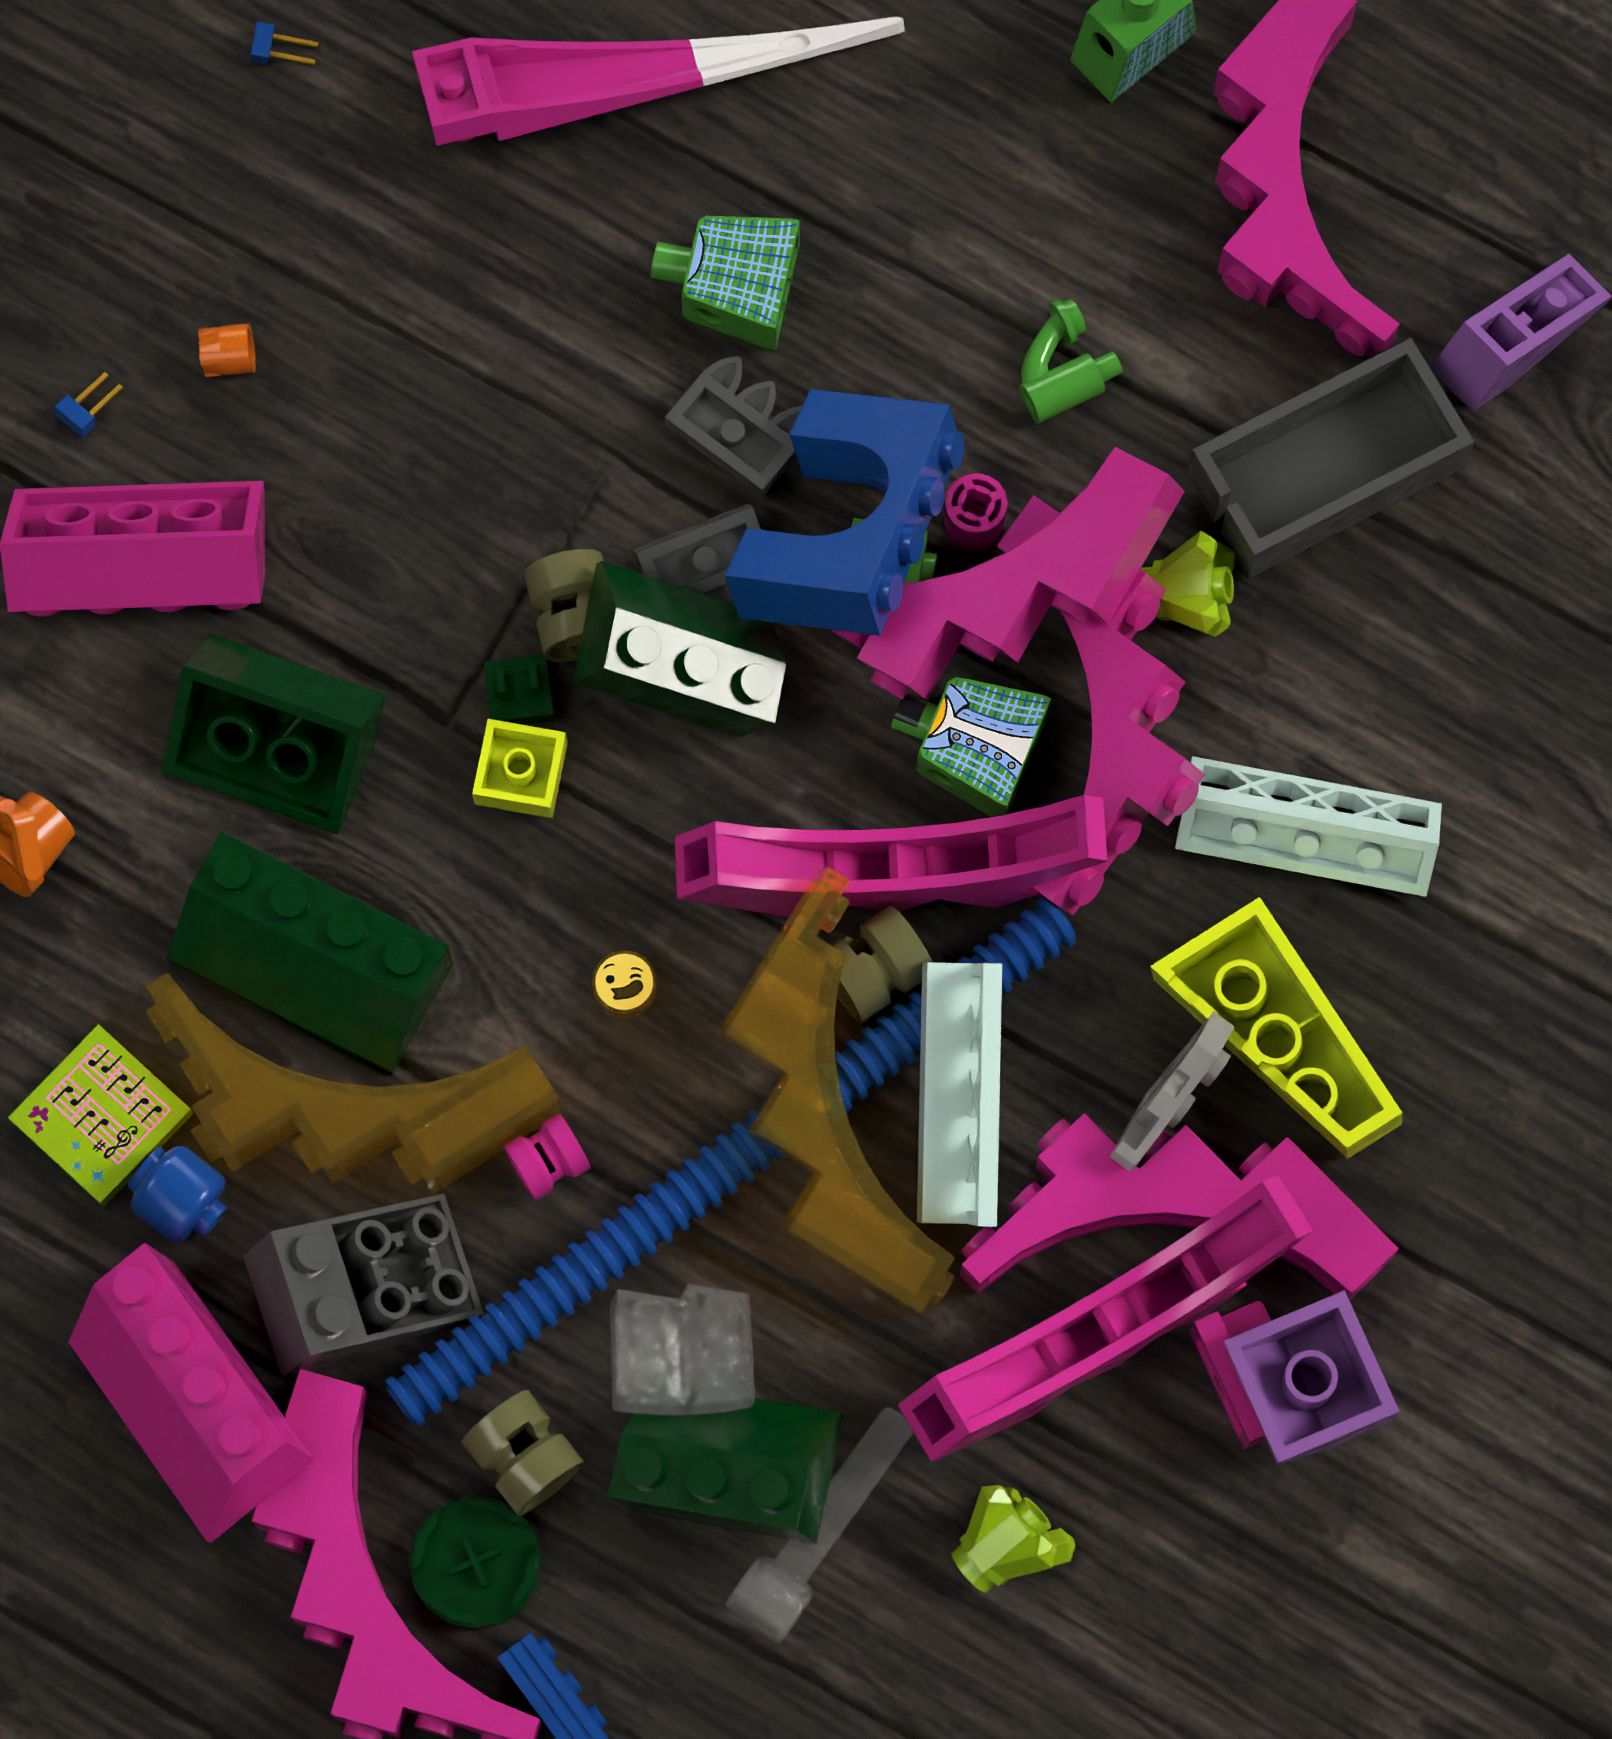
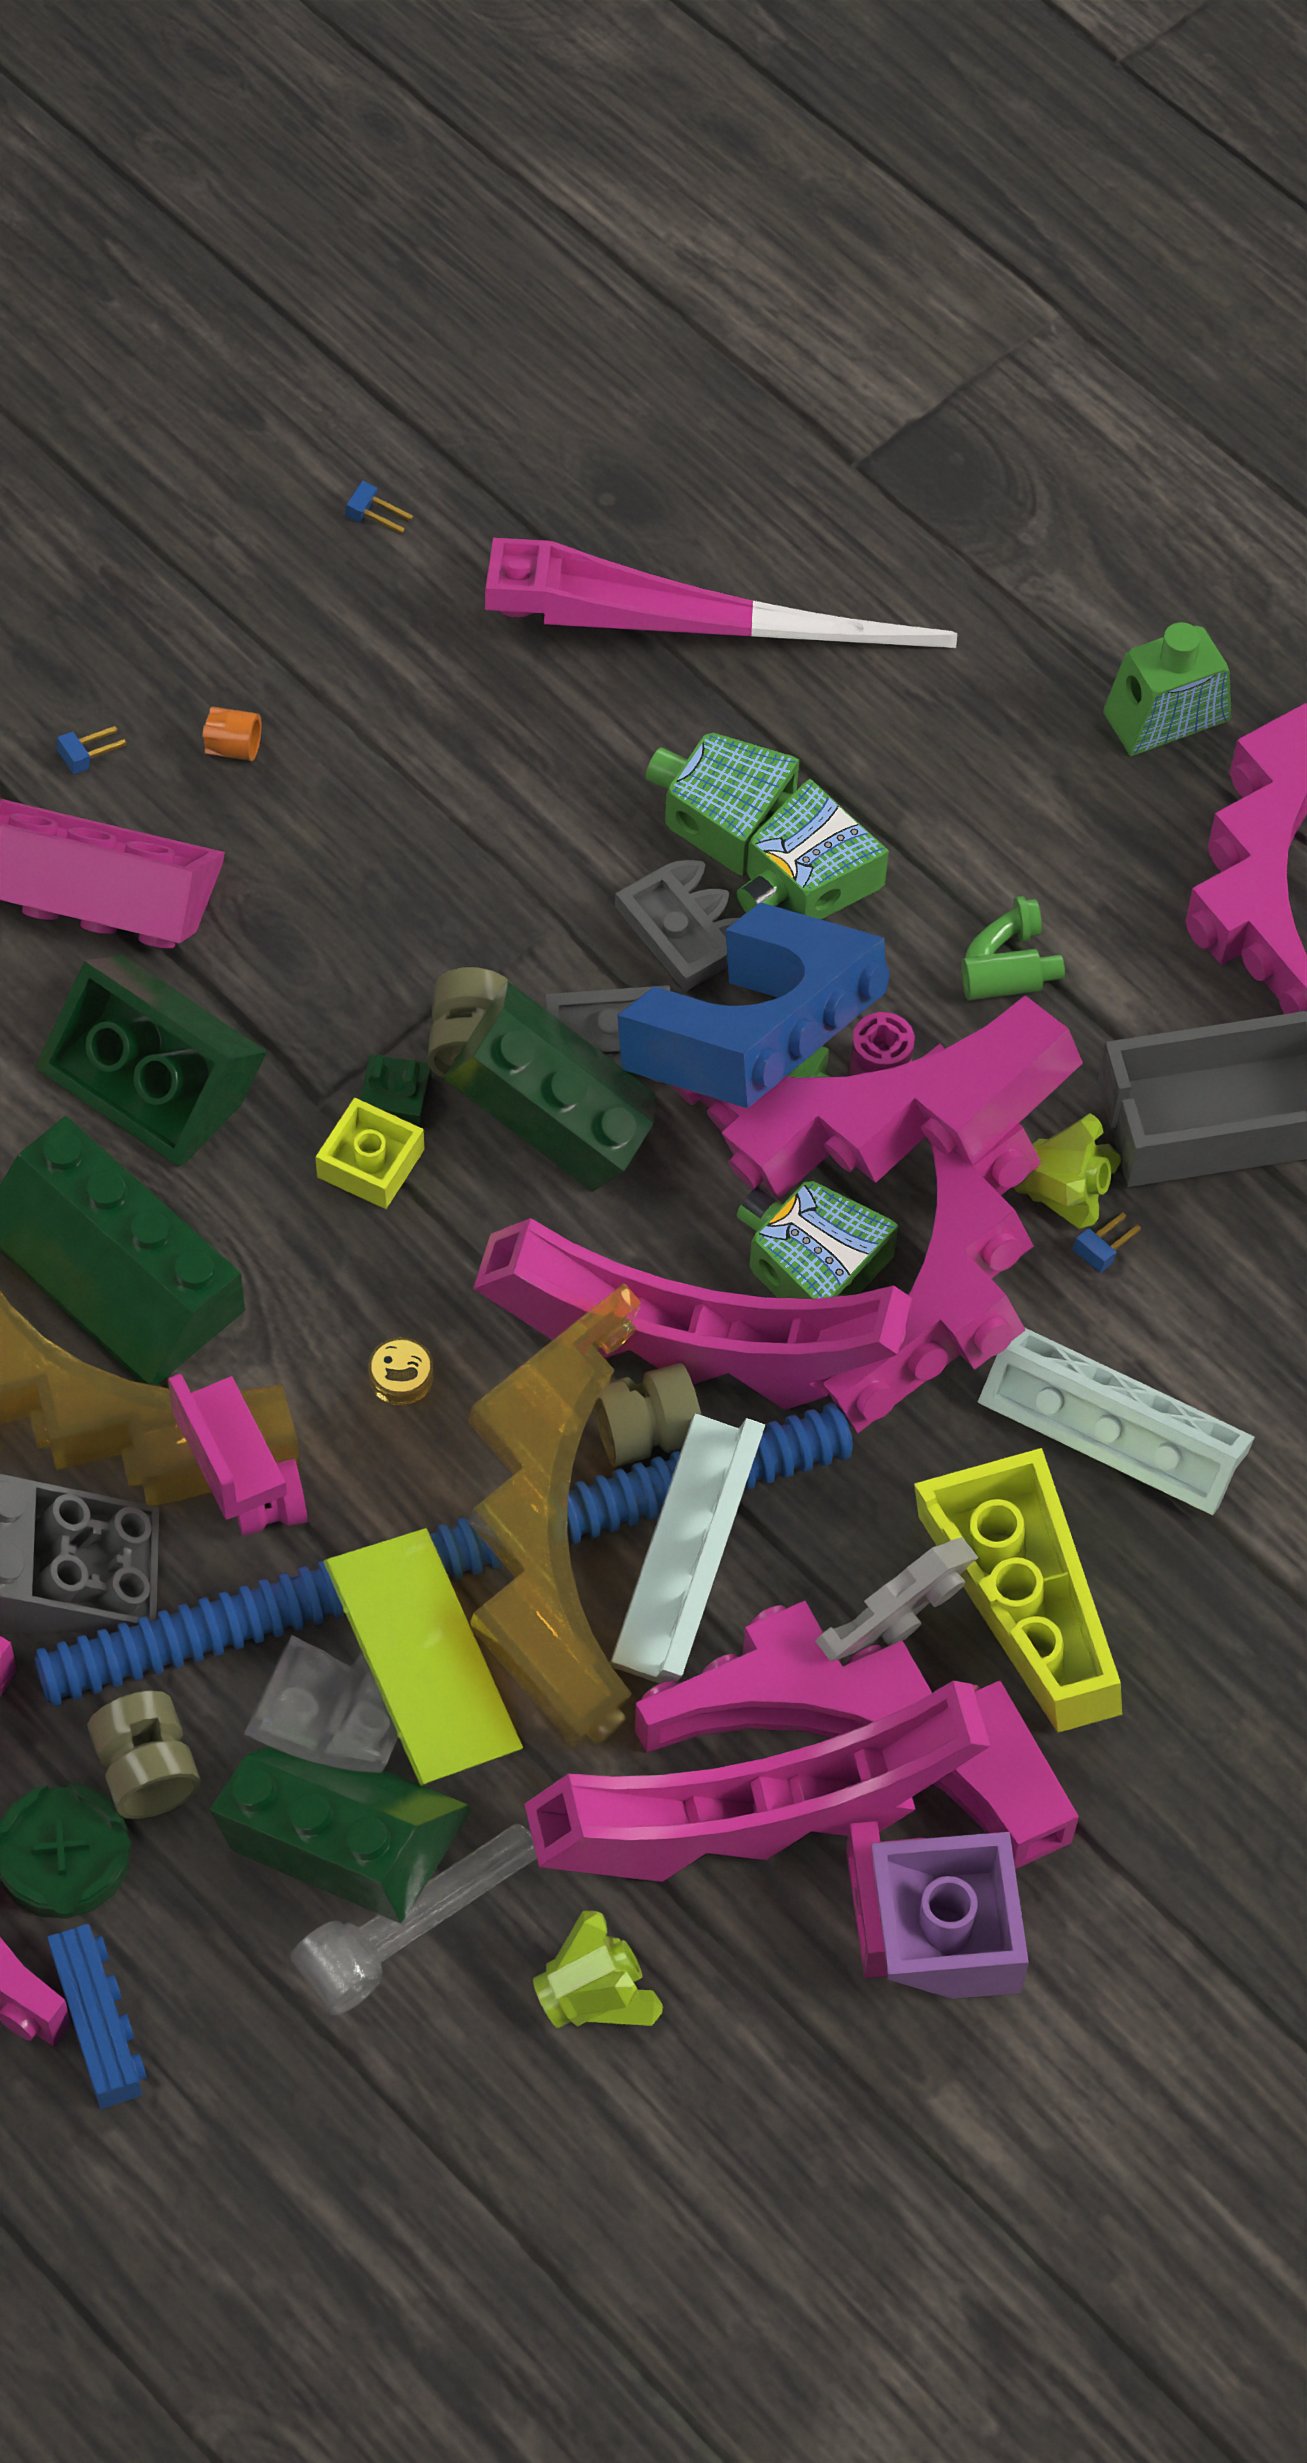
camera: 15 degrees right, 15 degrees down
none -> dark pink panel [168,1373,287,1520]
none -> lime window [323,1528,523,1786]
none -> torso [737,779,889,919]
none -> blue piece [1072,1212,1141,1273]

